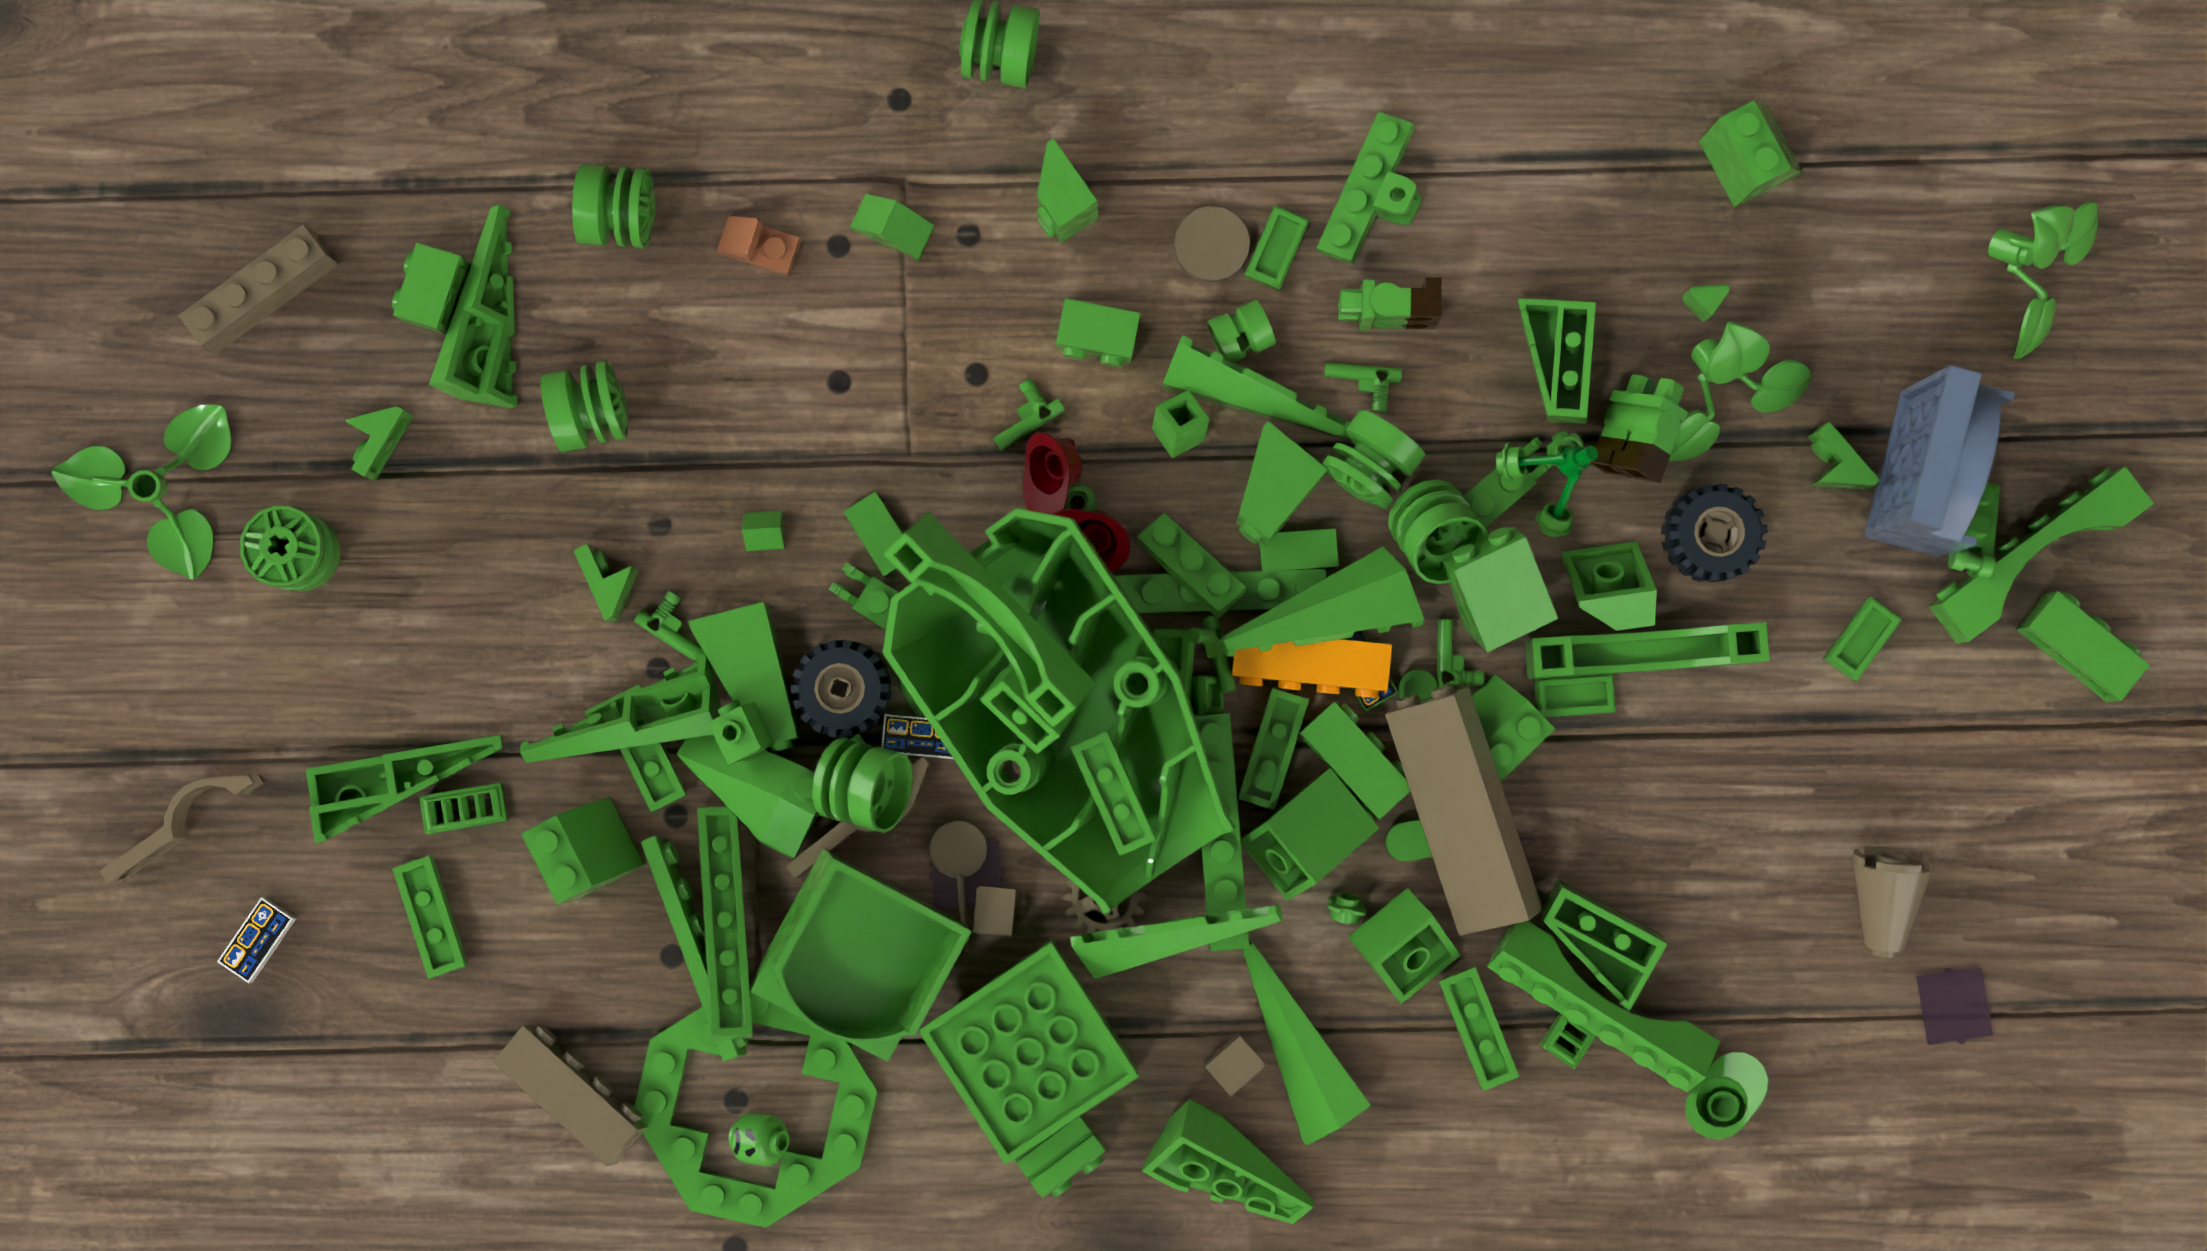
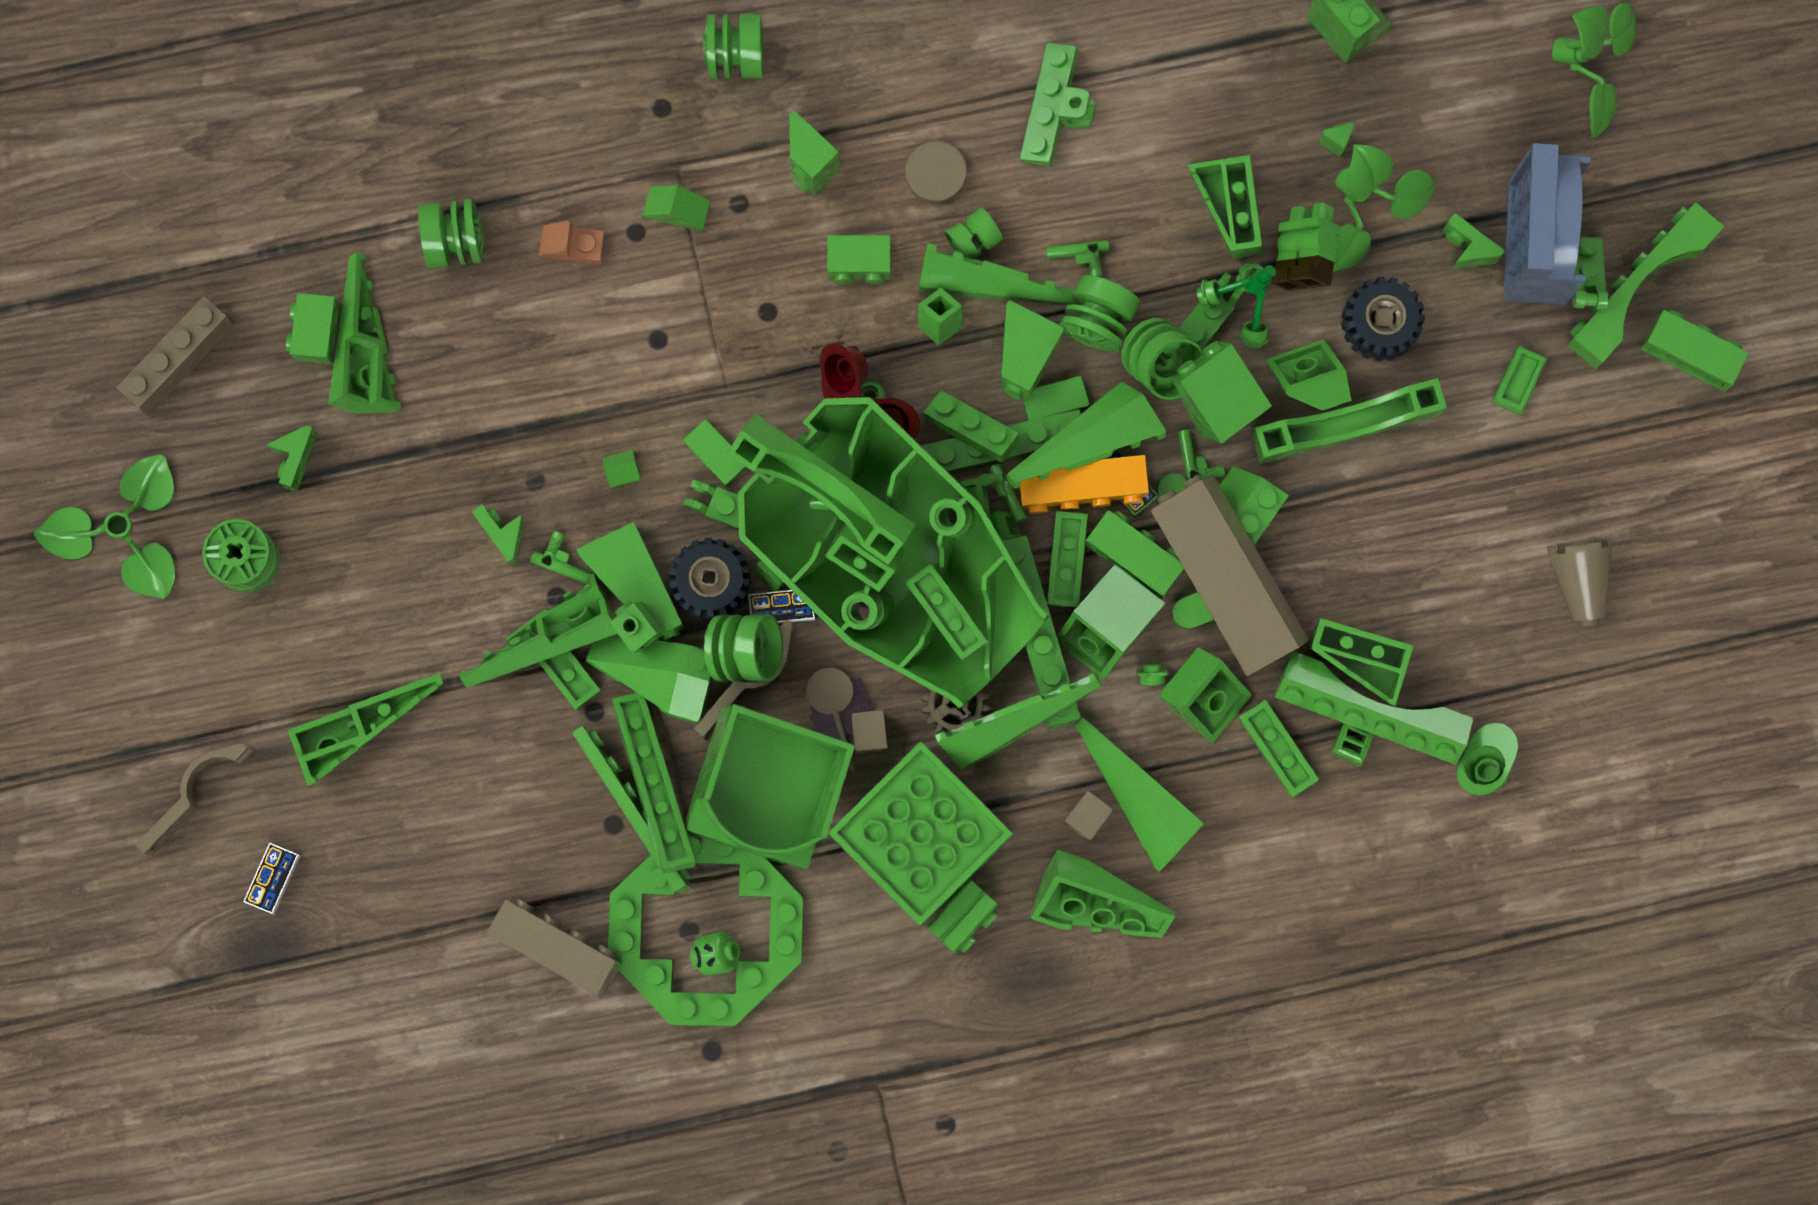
camera: 15 degrees left, 5 degrees down
bright green plate [392,855,469,979] -> none
bright green slope [420,783,509,834] -> none
bright green slope [521,797,645,904] -> none
bright green wheel [541,359,628,453] -> none
bright green hose [993,379,1065,451] -> none
bright green tile [1244,205,1310,292] -> none
bright green hips [1338,277,1442,331] -> none
bright green tile [1534,674,1616,717] -> none
clear purple piece [1916,967,1993,1045] -> none

